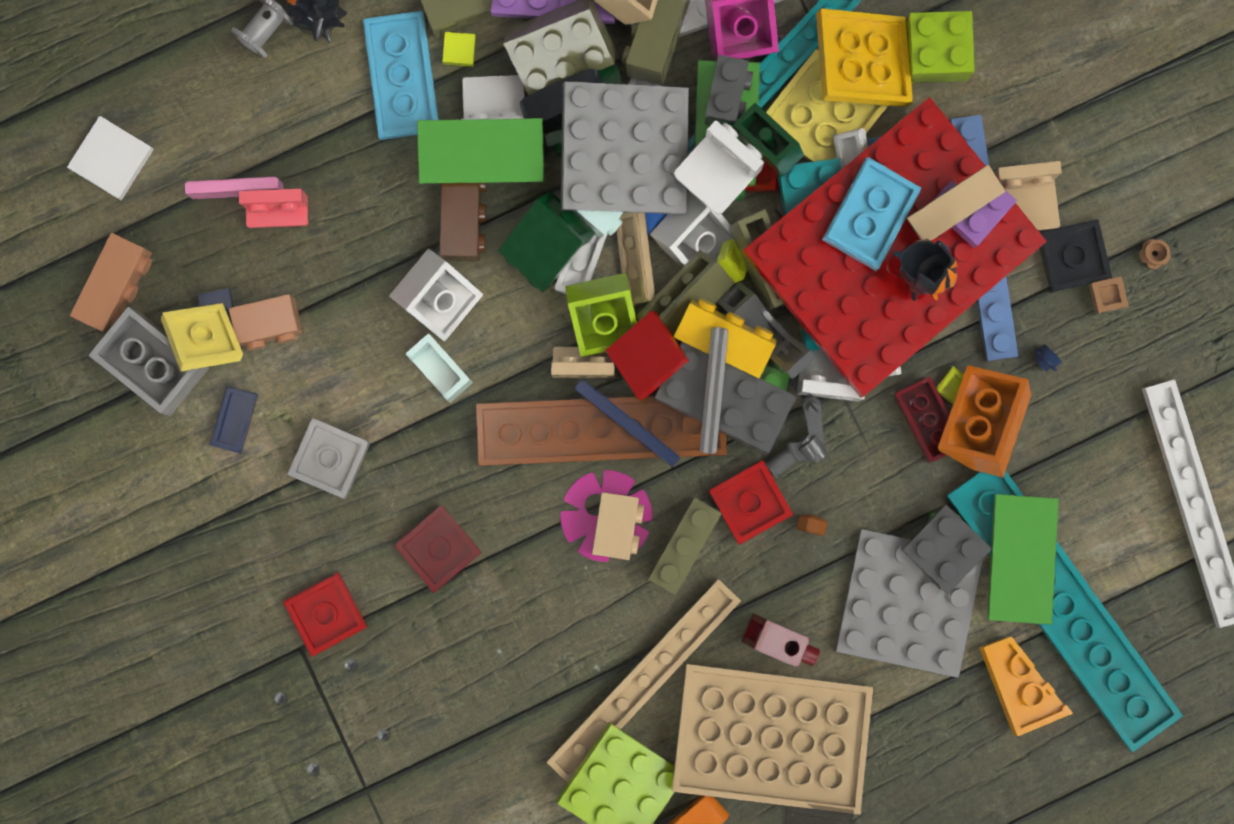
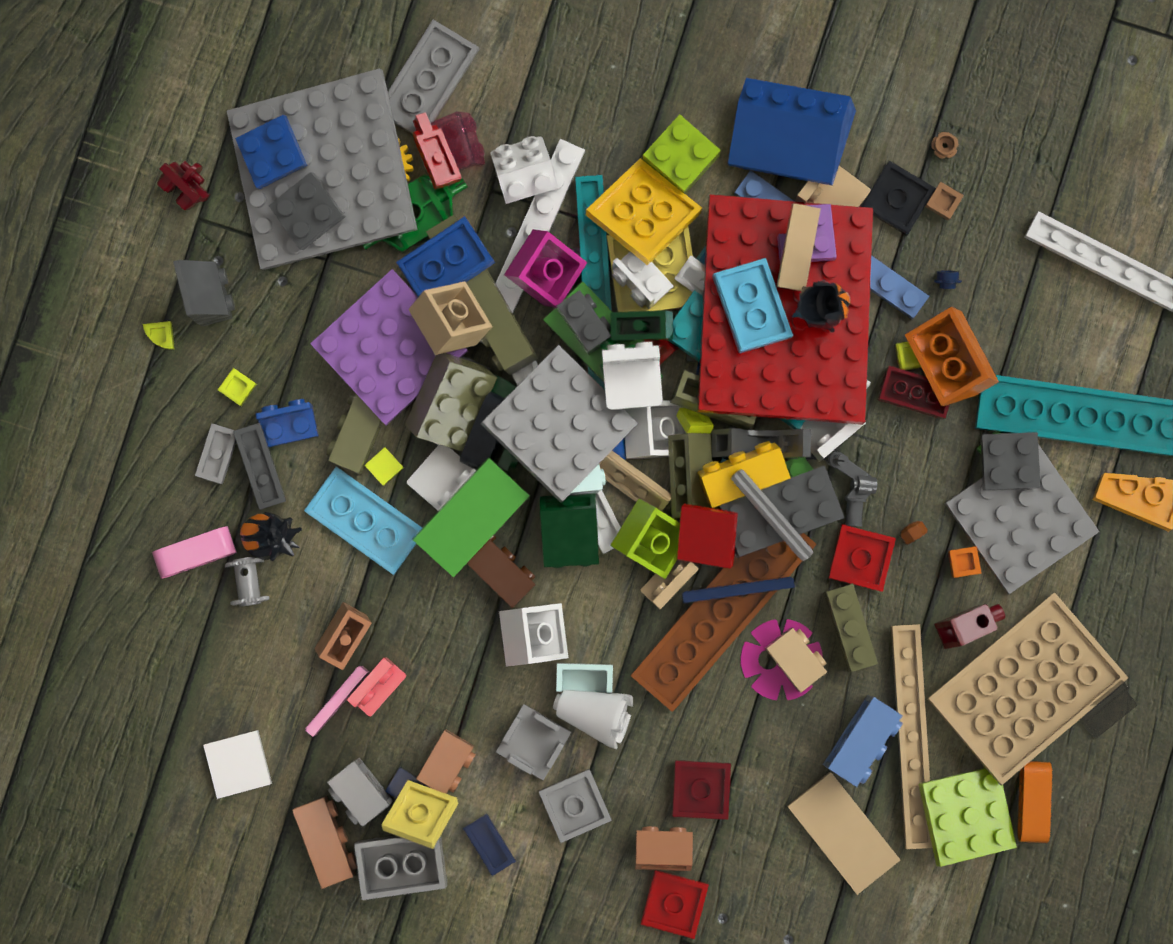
camera: 50 degrees left, 0 degrees up
bright green tile [987,494,1059,625] -> none
none -> nougat brick [315,602,372,670]
none -> light grey brick [327,757,394,827]
none -> light grey panel [496,704,571,780]
none -> white cone [553,690,633,749]
none -> white bracket [612,252,674,309]
none -> nougat brick [635,827,693,871]
none -> blue slope [728,78,856,186]
none -> tan tile [787,772,900,895]
none -> medium blue brick [823,695,903,787]
none -> orange plate [948,546,982,578]

